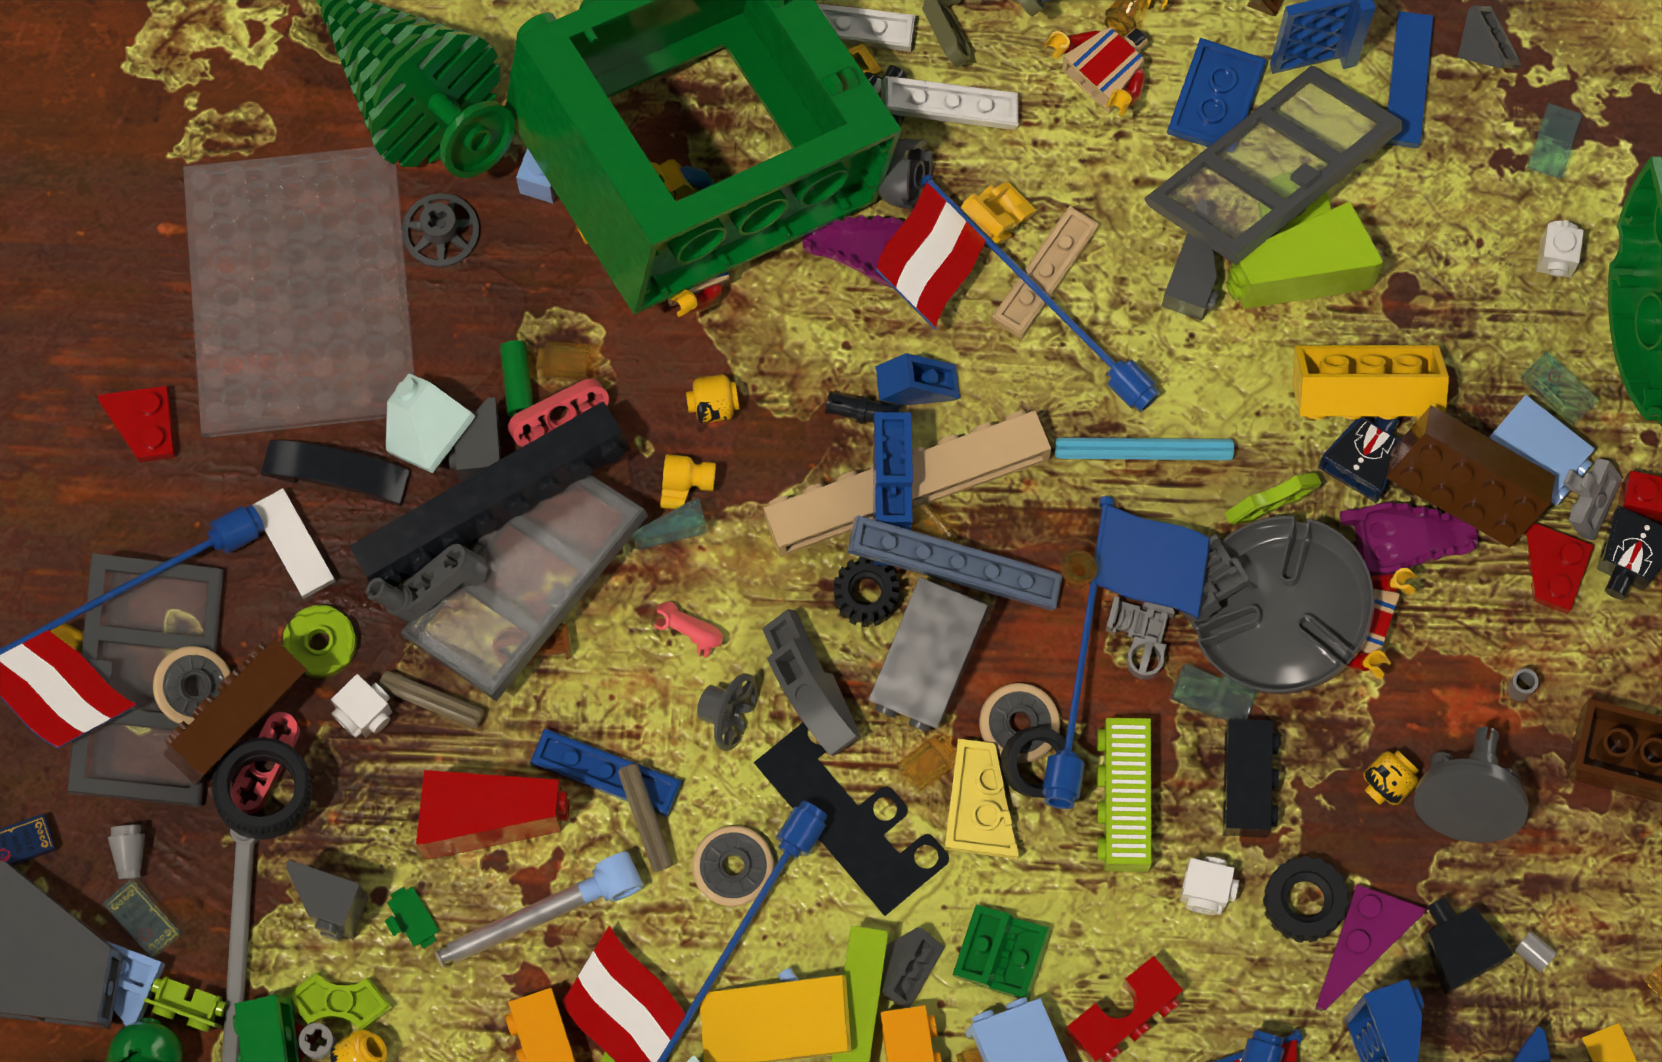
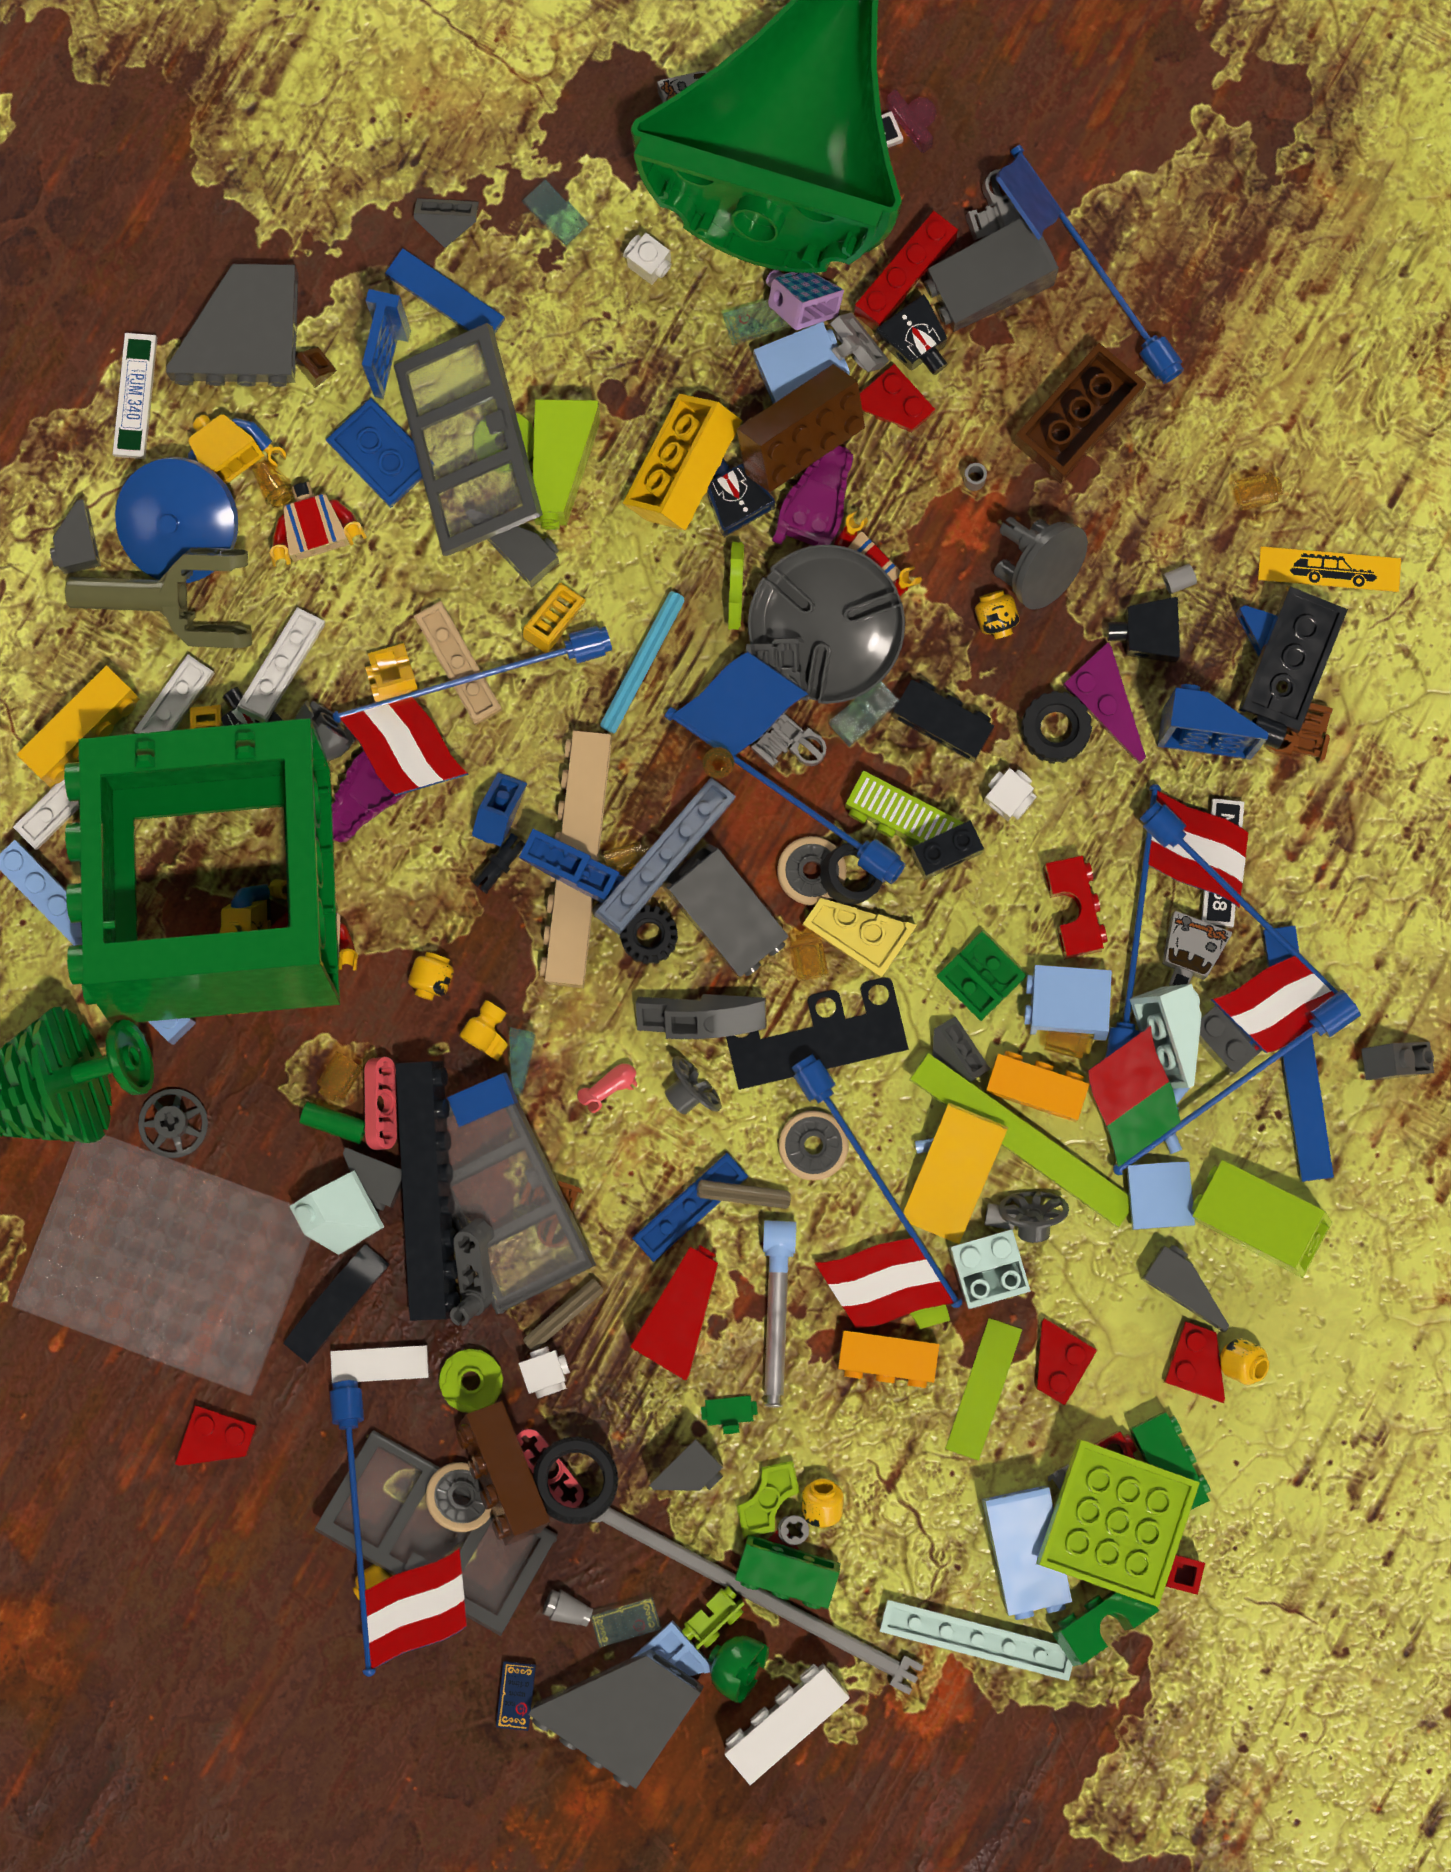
camera: 60 degrees left, 10 degrees up
none -> blue tile [447,1073,518,1127]
none -> yellow slope [523,582,586,653]
none -> lavender torso [766,270,844,330]
none -> black brick [911,820,984,881]

